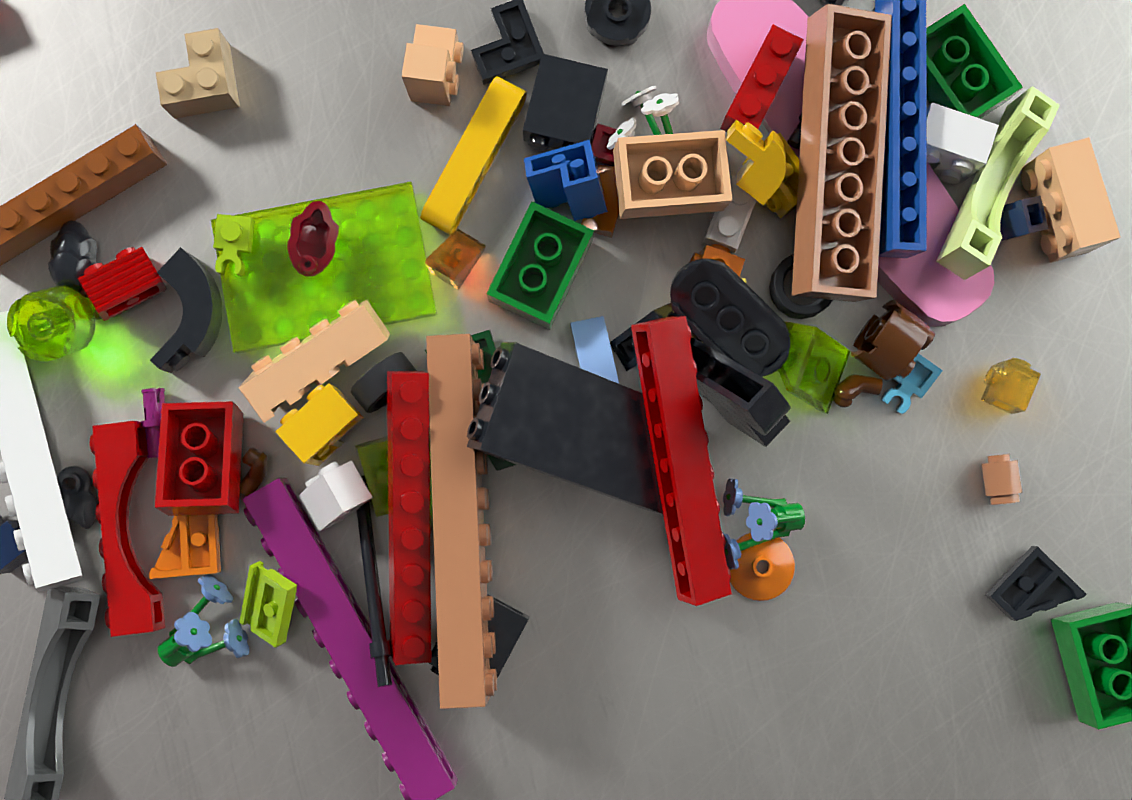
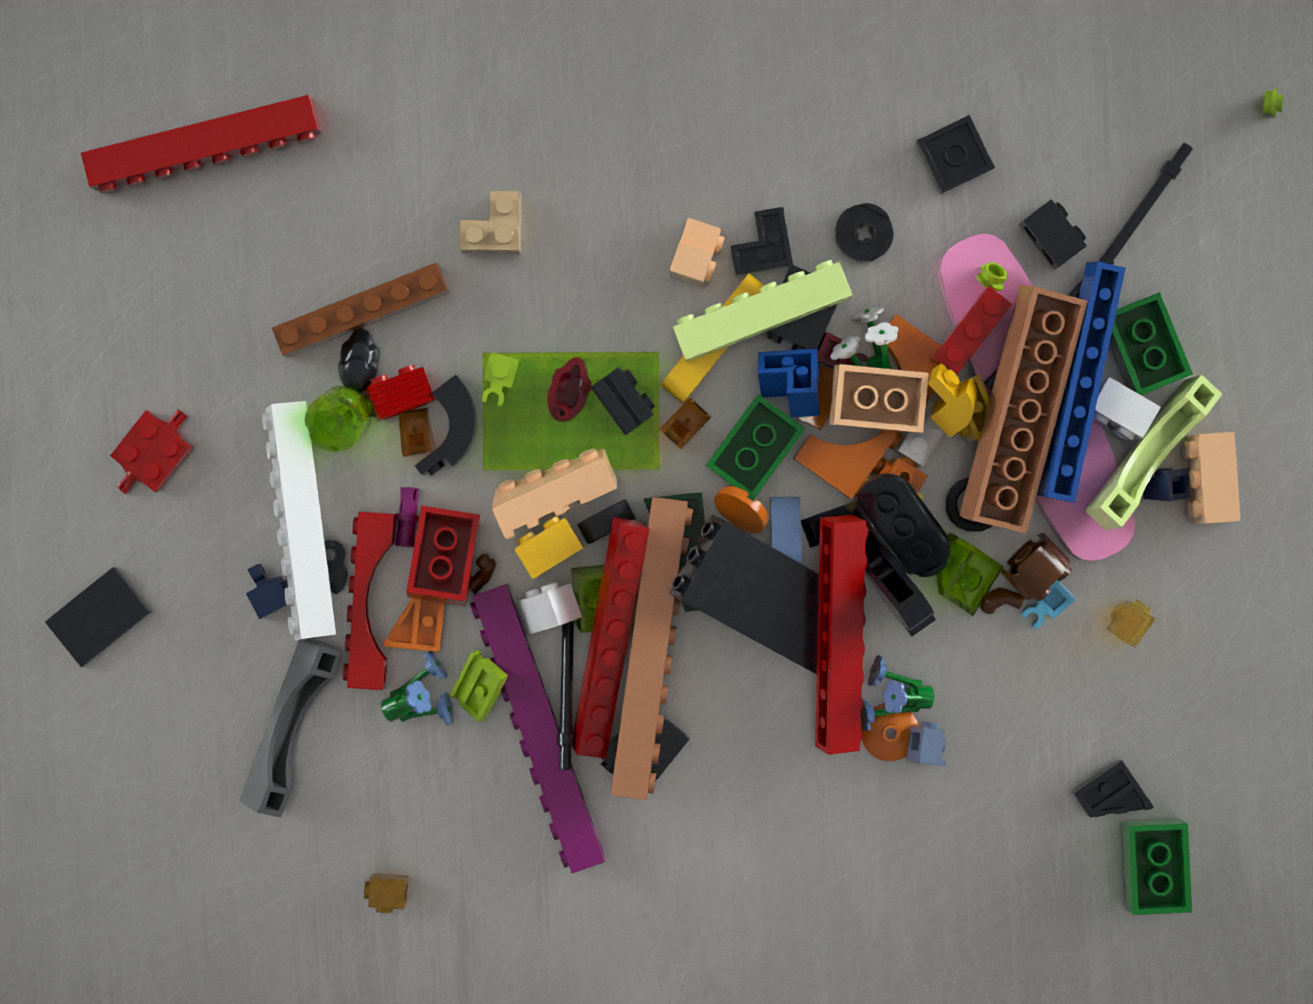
camera: 15 degrees right, 5 degrees up
nougat brick [981,454,1022,505] -> none
none -> clear orange slope [399,408,436,458]
none -> black brick [591,367,655,436]
none -> yellowish green brick [673,260,853,363]
none -> orange tile [714,486,769,533]
none -> orange arch [793,314,940,499]
none -> sand blue brick [906,721,946,766]
none -> lime plate [976,262,1007,291]

